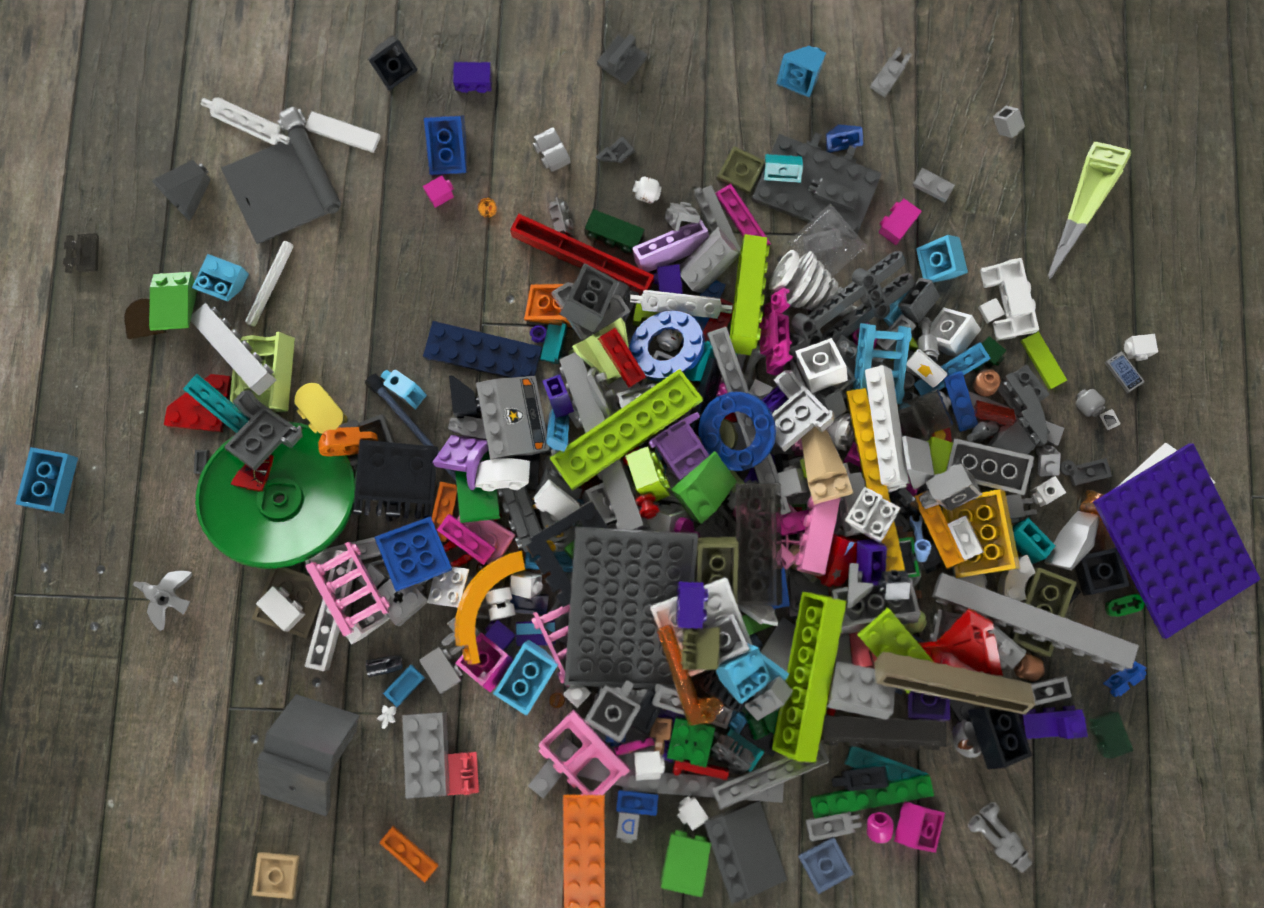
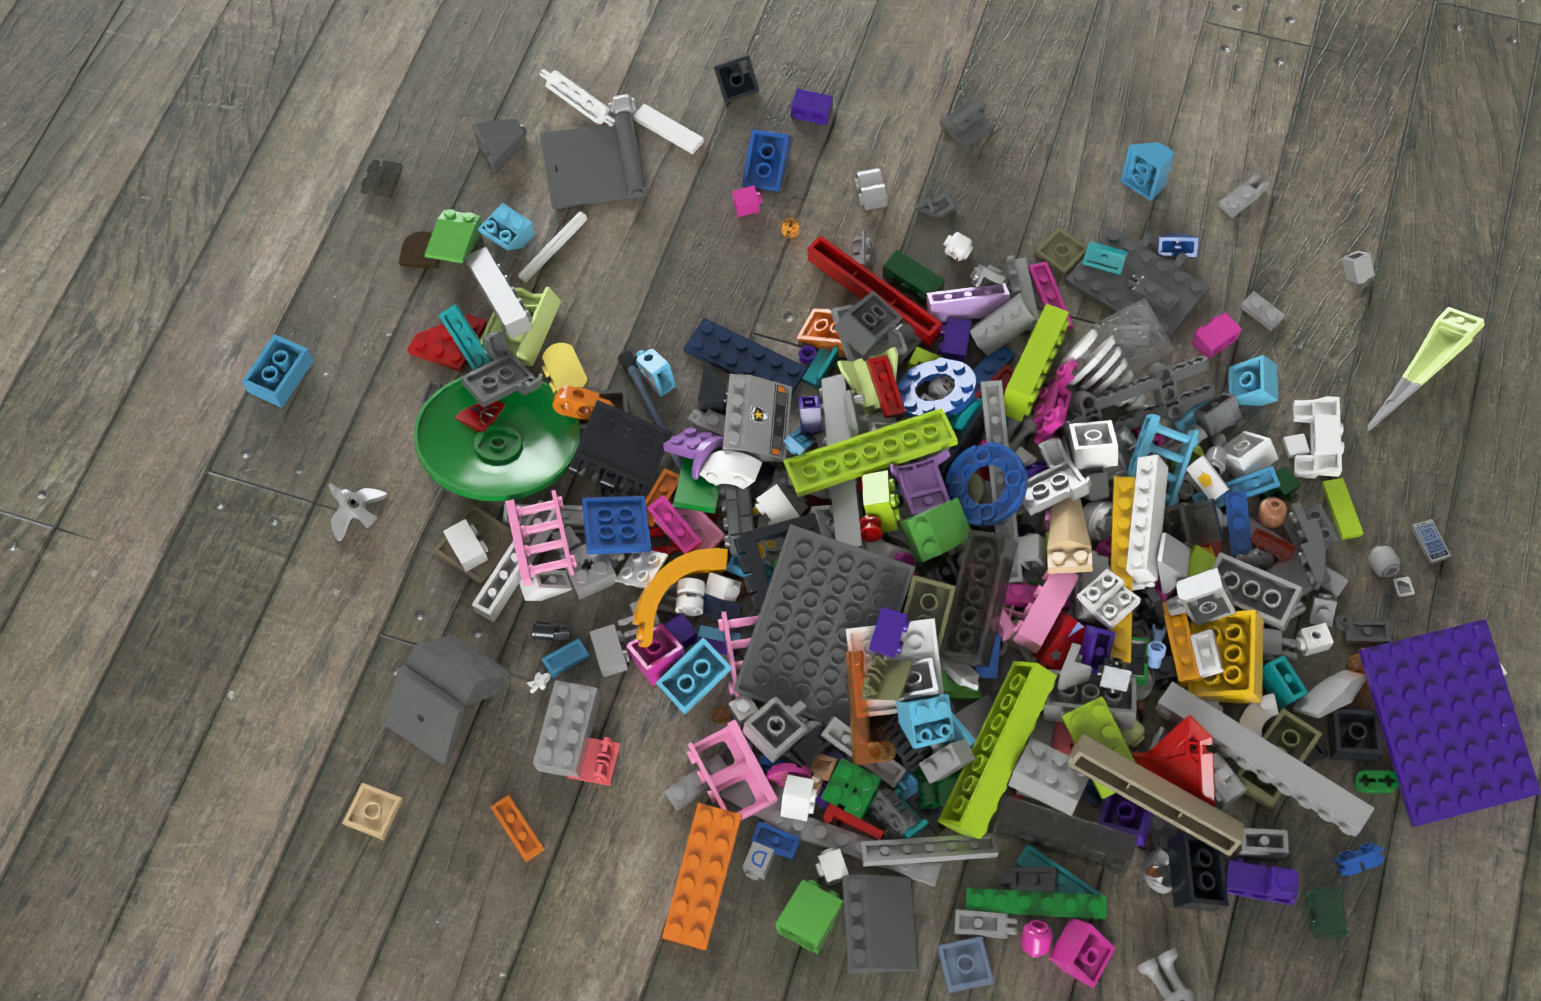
camera: 20 degrees right, 15 degrees down
white plate [630,290,732,319] -> none
nougat head [1014,653,1045,682] -> none
white brick [1124,334,1158,361] -> none

